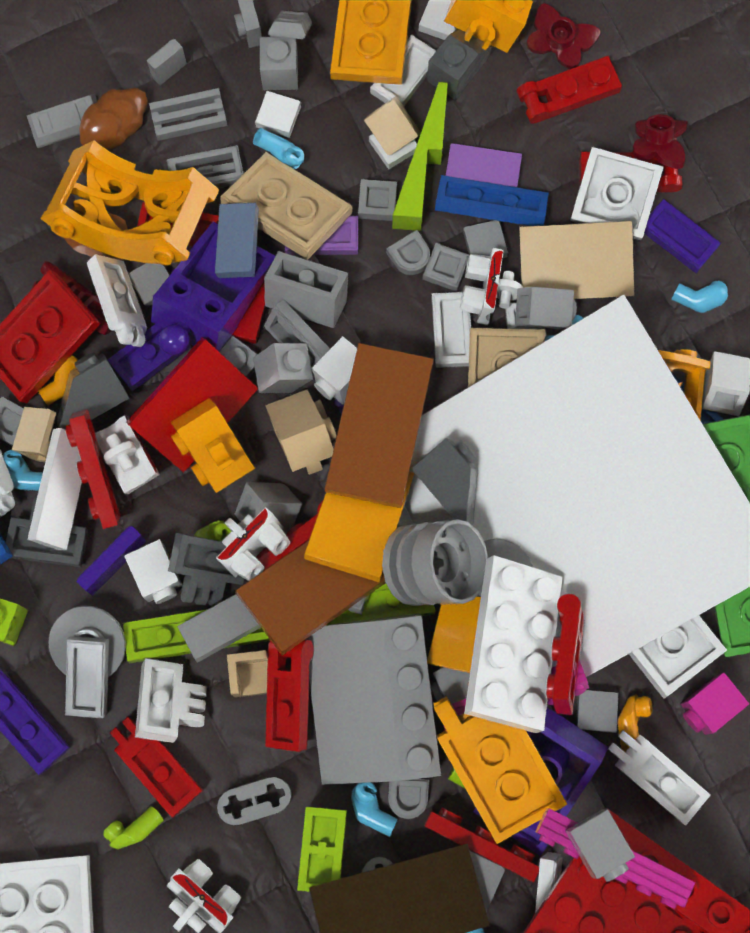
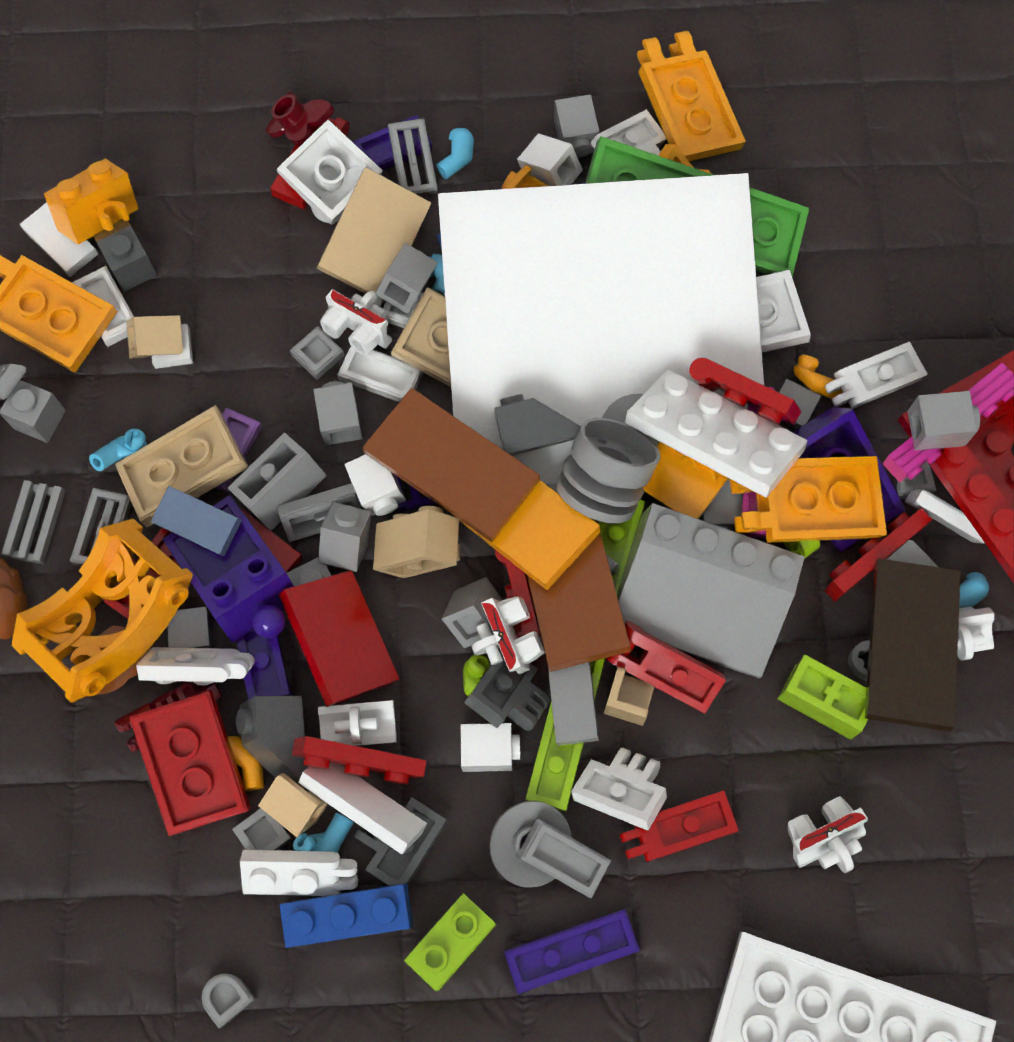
camera: 65 degrees left, 5 degrees down
dark purple tile [76,526,146,596] -> none
lime arm [103,806,164,850] -> none
light orange brick [171,398,255,493] -> none
light grey beam [217,777,292,825] -> none
white tile [255,91,301,138] -> none
medium azure arm [351,782,398,837] -> none
light grey tile [358,179,397,221] -> none
light grey tile [386,230,430,275] -> none
light grey tile [388,779,429,819] -> none
lime slope [392,82,448,231] -> none
blue plate [435,175,549,226] -> none
medium lavender tile [446,143,522,187] -> none
light grey tile [463,220,508,258] -> none
red plate [516,56,622,124] -> none
dark red animal [527,3,601,69] -> none
dark pink brick [680,673,749,735] -> none
none -> light grey brick [313,381,363,446]
none -> light grey tile [388,118,438,196]

